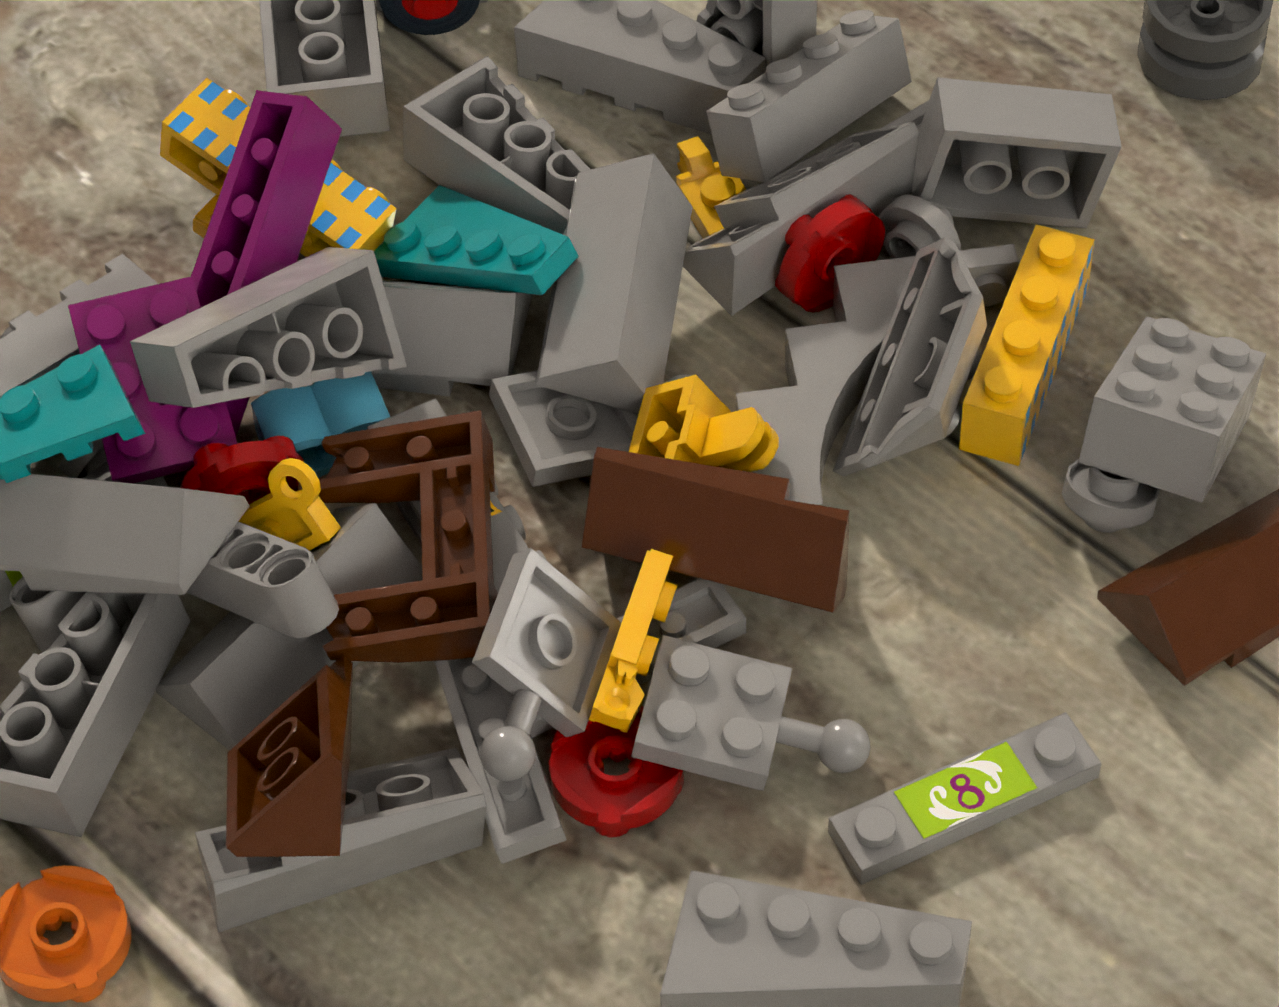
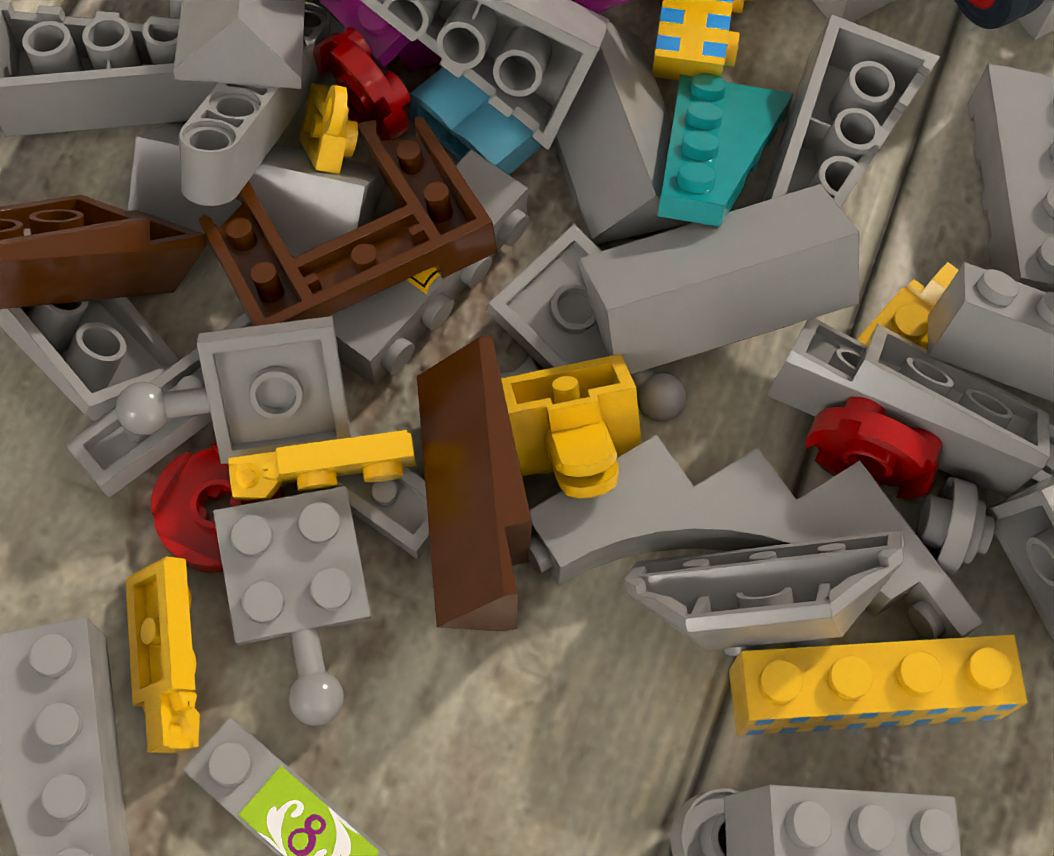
camera: 60 degrees right, 15 degrees up
none -> yellow hinge [125,556,200,754]

